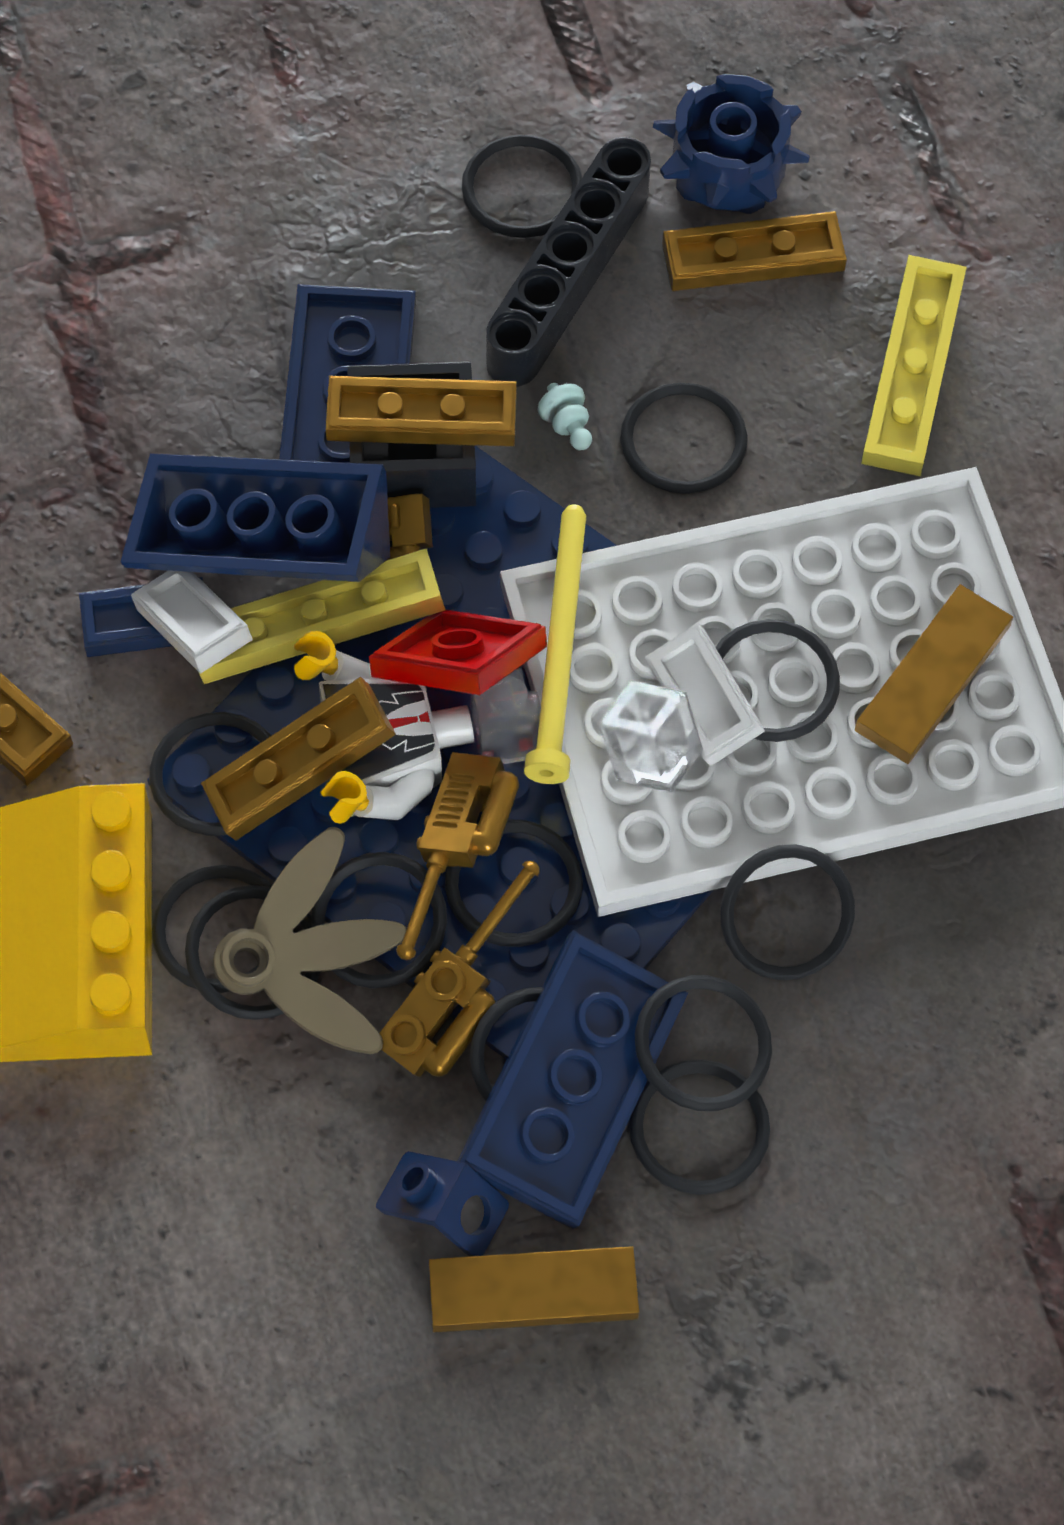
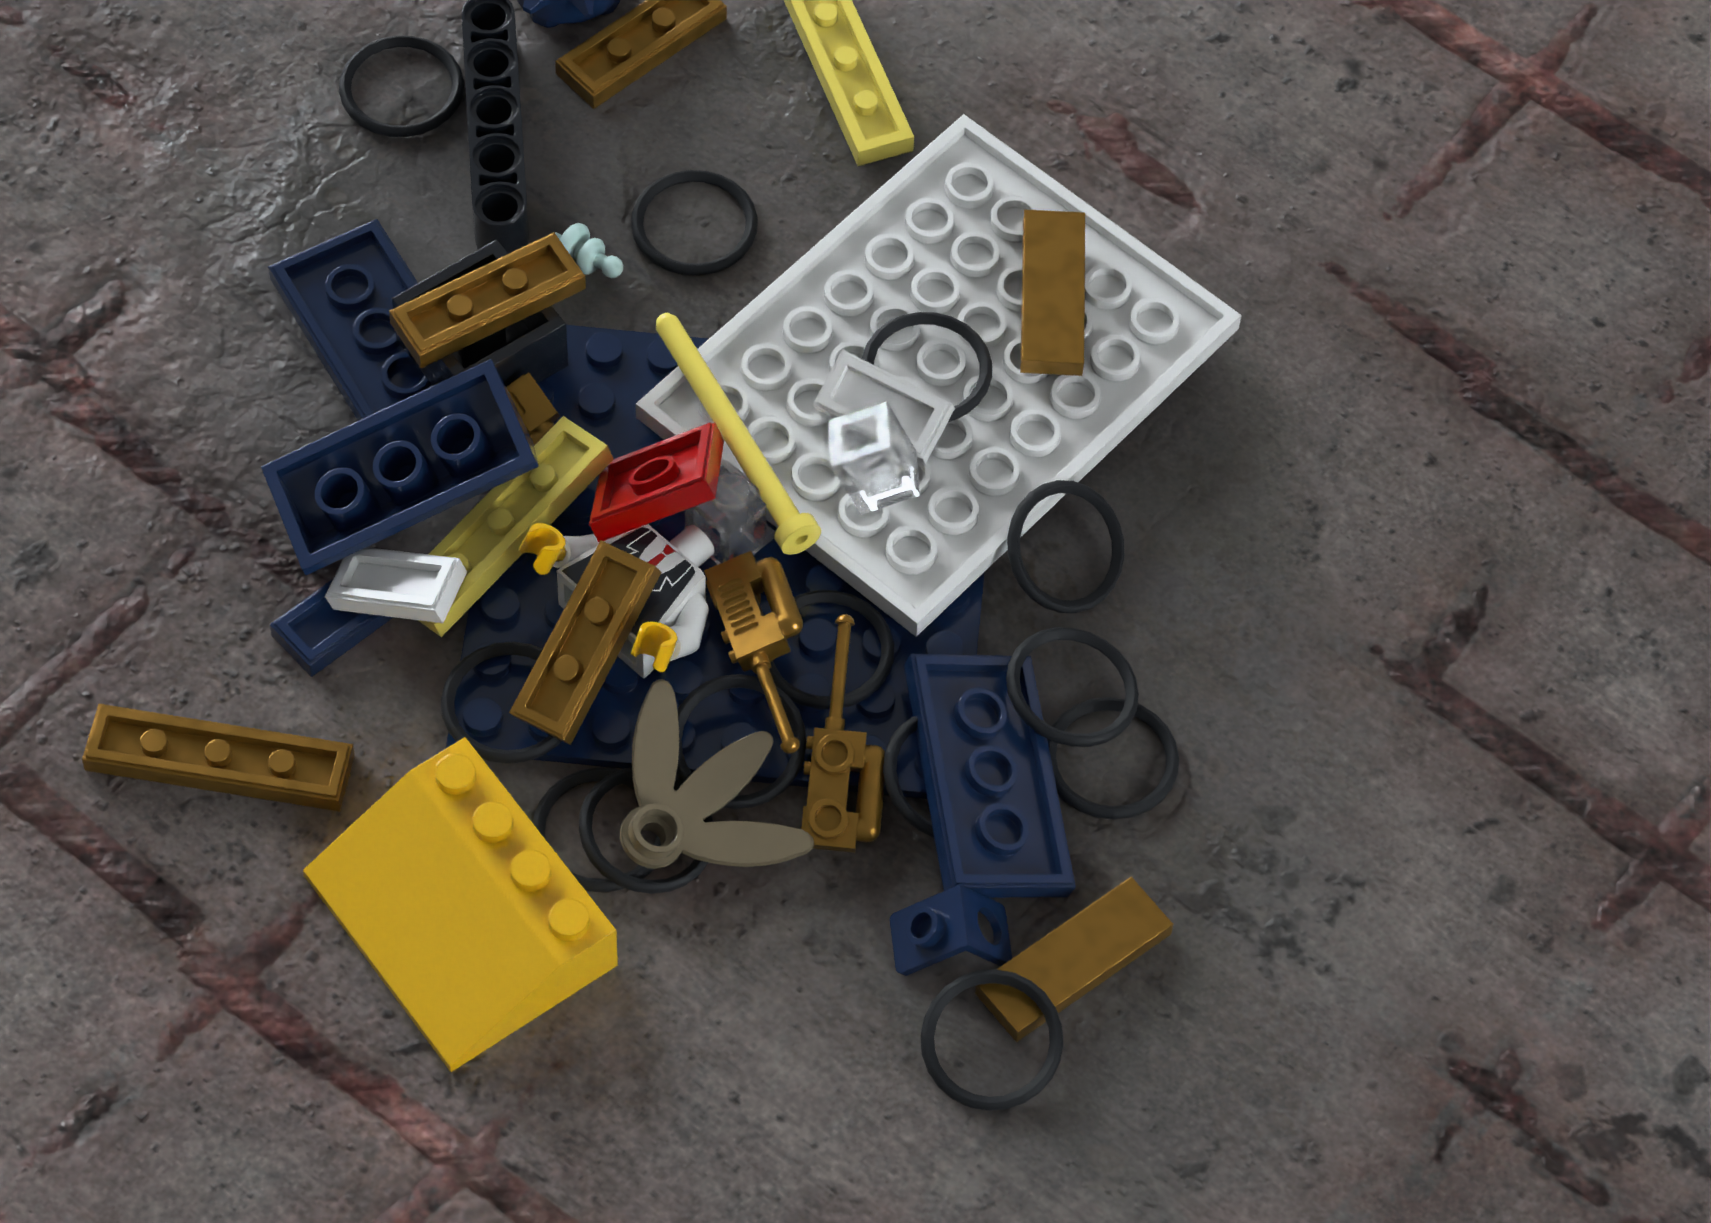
camera: 35 degrees left, 5 degrees down
none -> black tyre [920,969,1064,1111]

